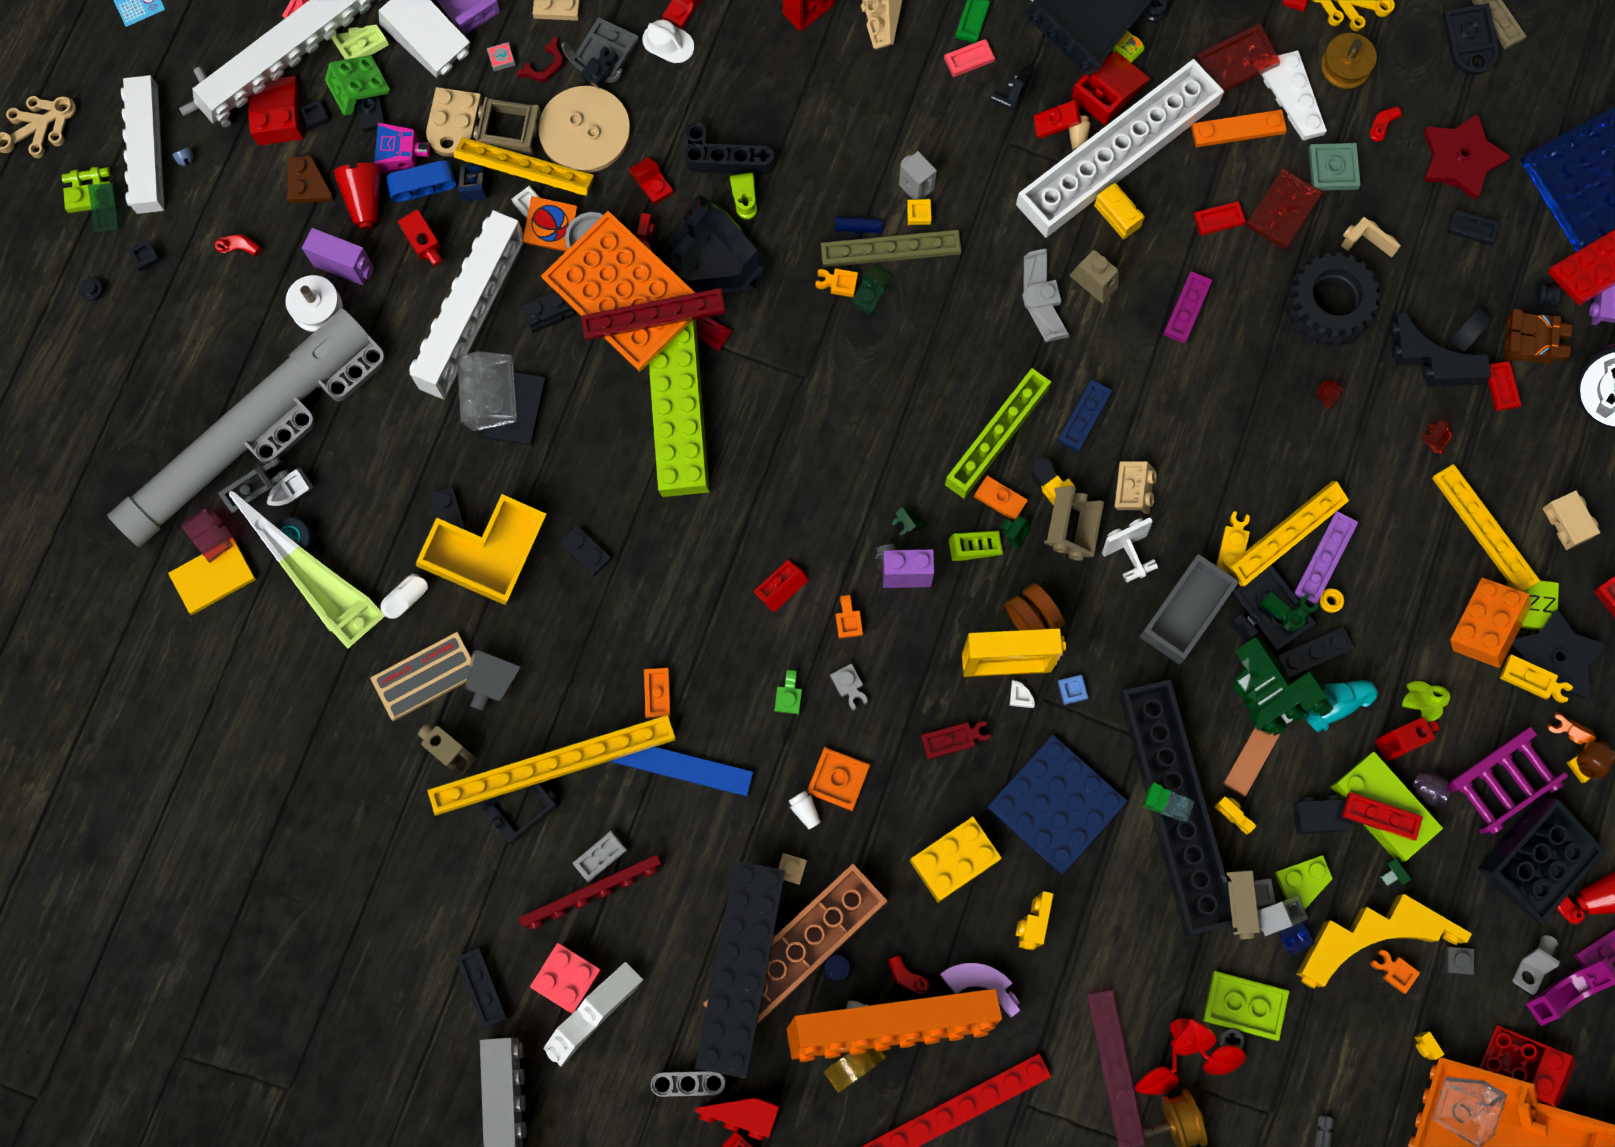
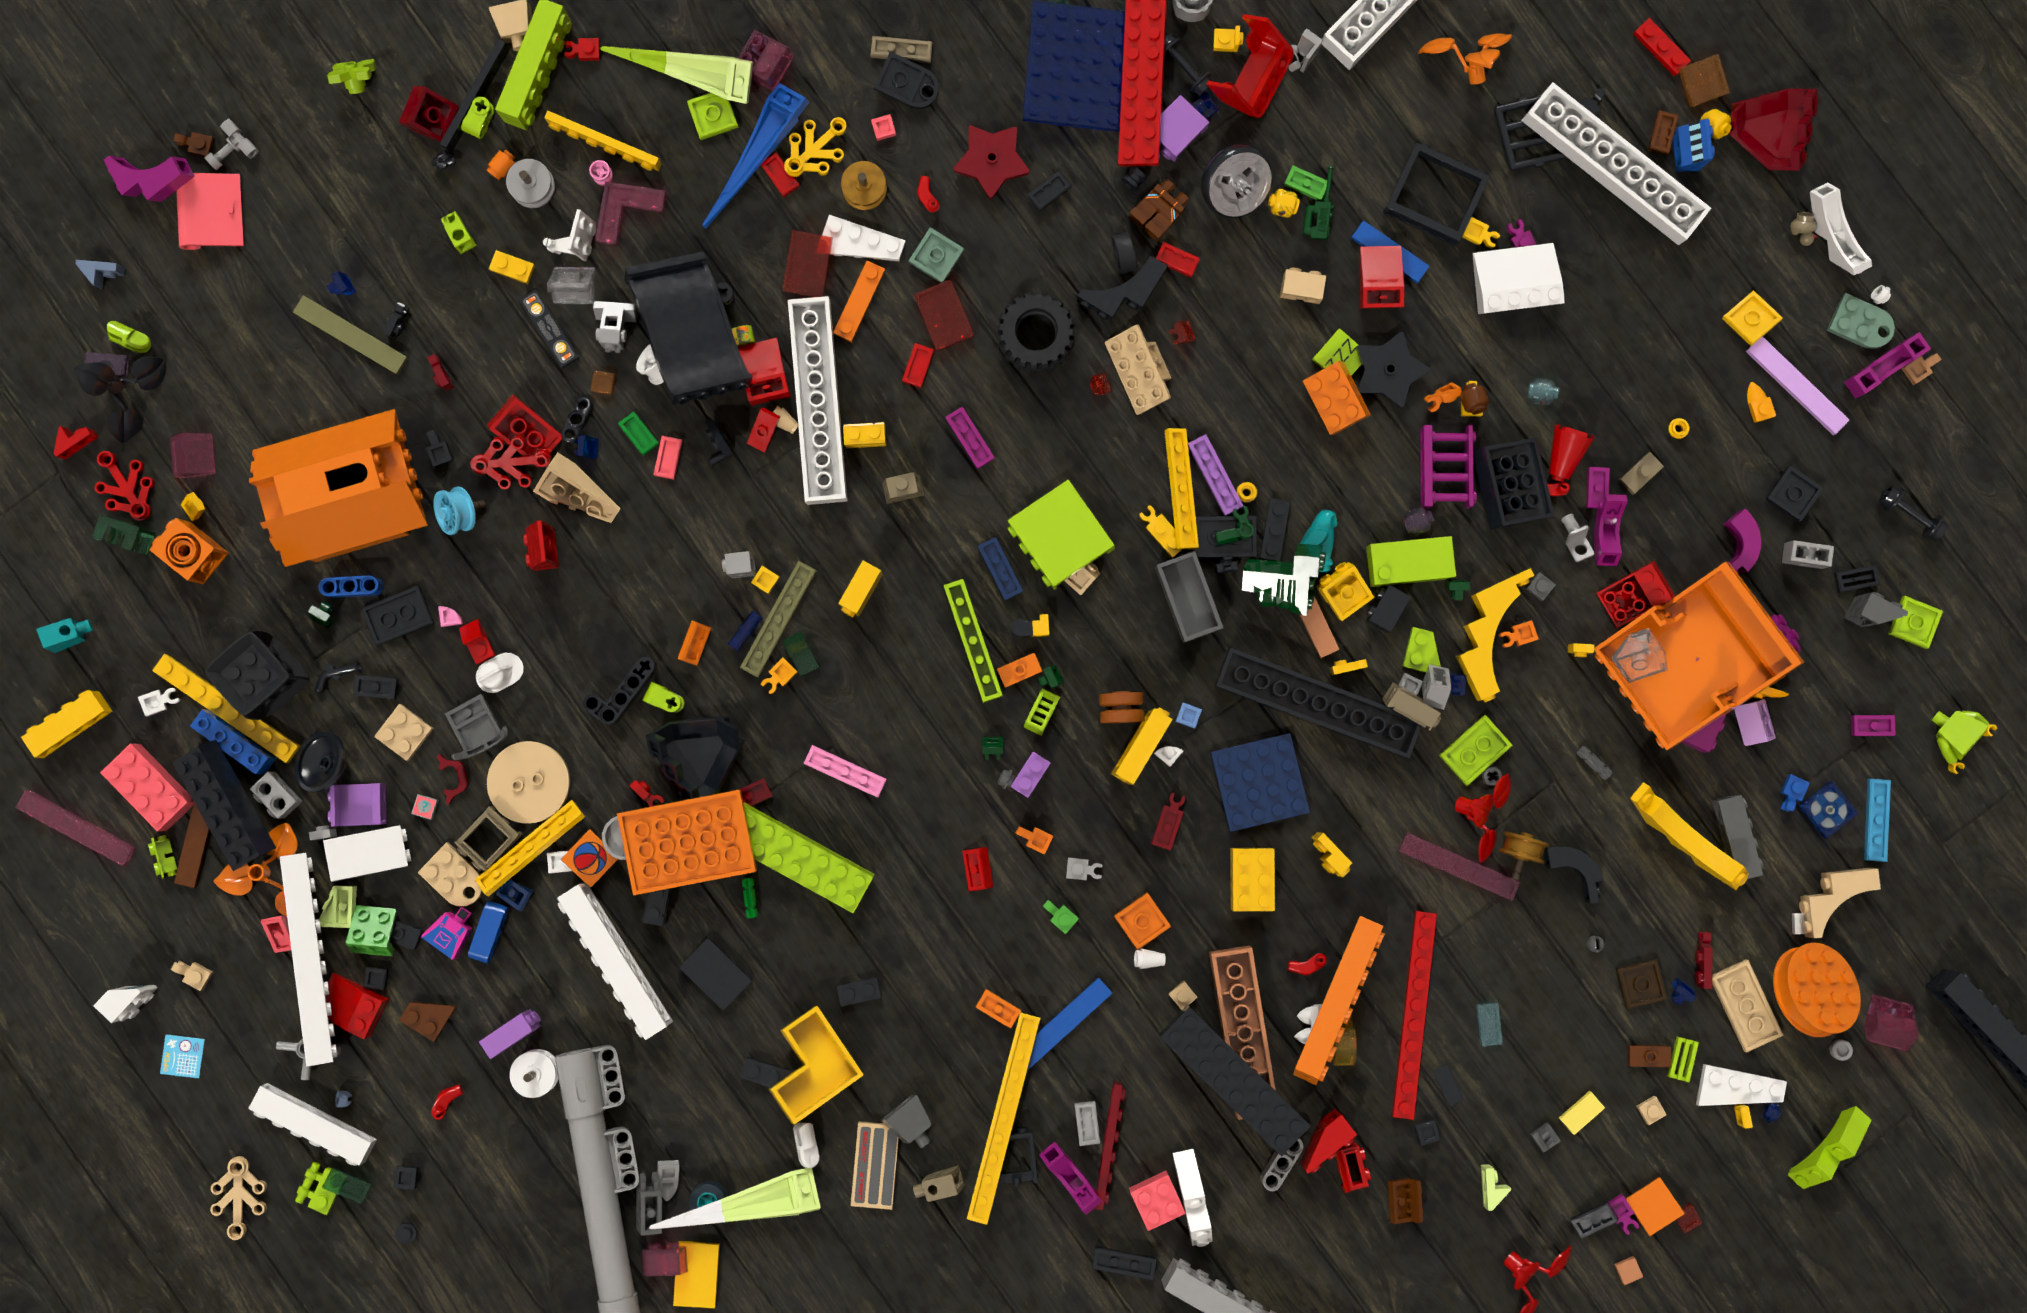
camera: 65 degrees left, 10 degrees up
red cone [334,163,381,230] -> none
red torso [398,209,443,268] -> none
clear slope [457,351,517,431] -> none
black plate [579,46,619,89] -> none
dark red tile [581,288,726,341] -> none
red slope [629,157,673,206] -> none
clear blue plate [824,955,850,981] -> none
lavender arch [939,963,1020,1017] -> none
light grey plate [1022,249,1069,342] -> none
dark tan window [1044,486,1104,561] -> none
white plate [1102,518,1158,583] -> none
leg [1142,782,1194,822] -> none
tan bracket [1341,217,1401,257] -> none
red tile [1341,792,1423,841] -> none
red torso [1374,717,1439,763] -> none
lime plate [1402,681,1450,723] -> none
yellow tile [1432,464,1540,592] -> none
yellow plate [1500,655,1573,703] -> none
none -> orange plate [677,621,711,666]
none -> green axle [742,878,758,918]
none -> bright pink tile [804,745,887,797]
none -> yellow brick [839,561,883,617]
none -> coral tile [871,114,896,141]
none -> lime panel [1007,480,1115,590]
none -> magenta arch [1039,1142,1102,1215]
none -> tan bracket [1105,325,1171,415]
none -> yellow plate [1316,562,1374,621]

